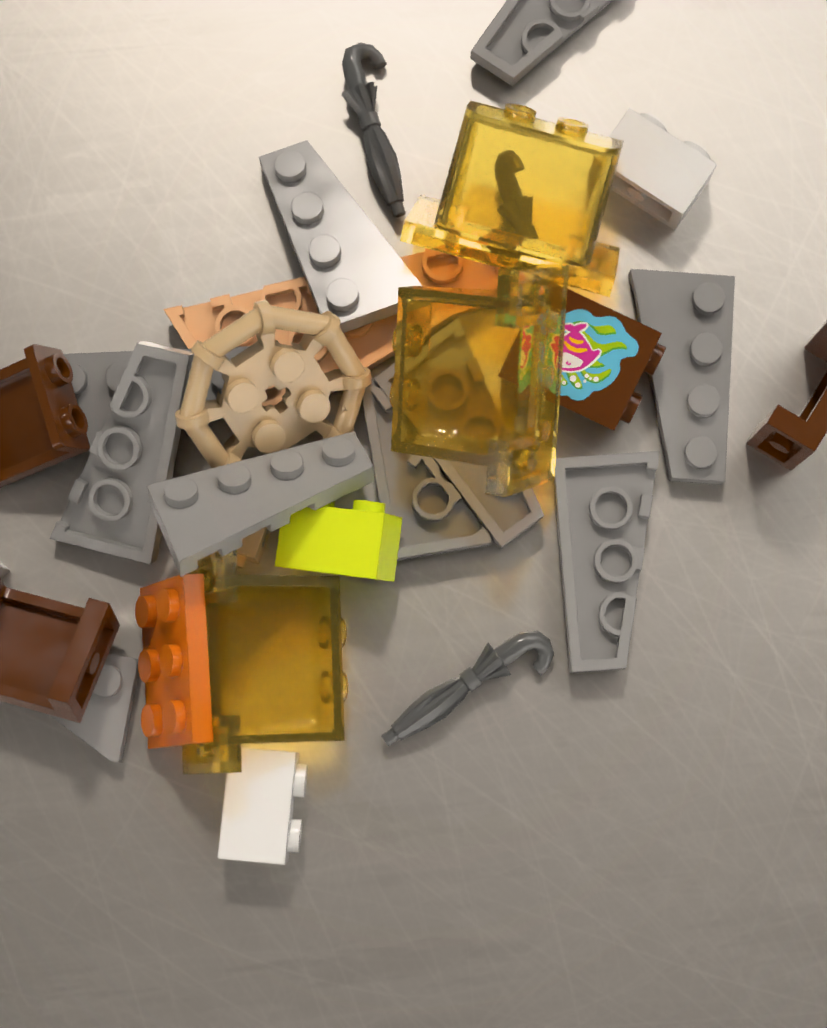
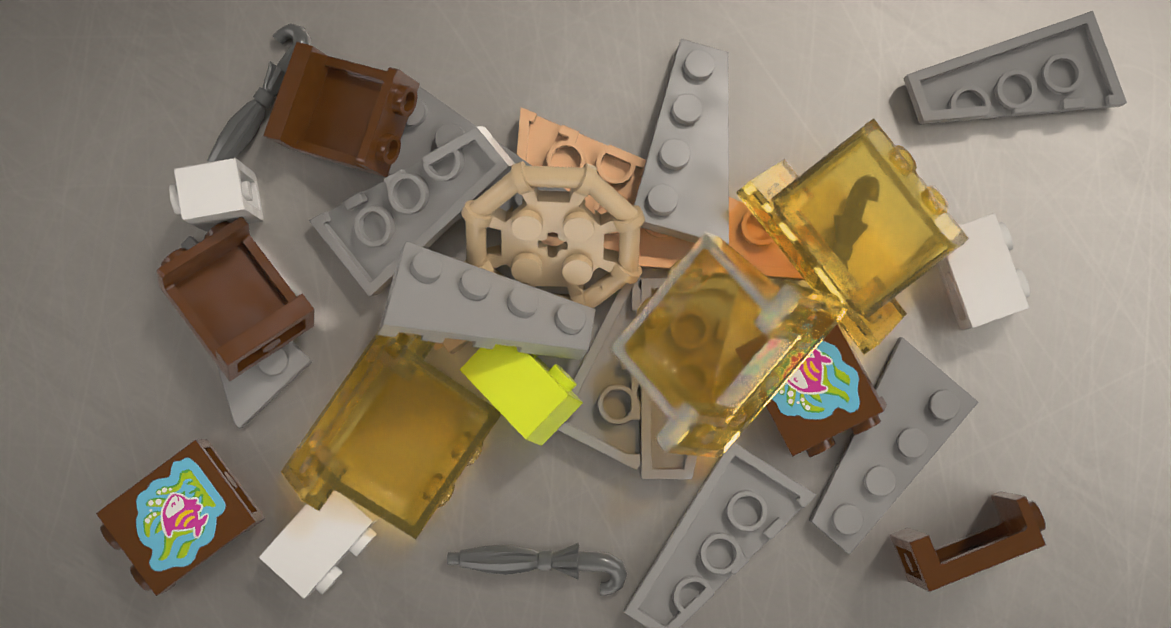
camera: 30 degrees right, 5 degrees up
orange plate [135,573,213,749] -> none
dark grey piece [341,42,406,218] -> none
none -> panel [96,439,265,596]

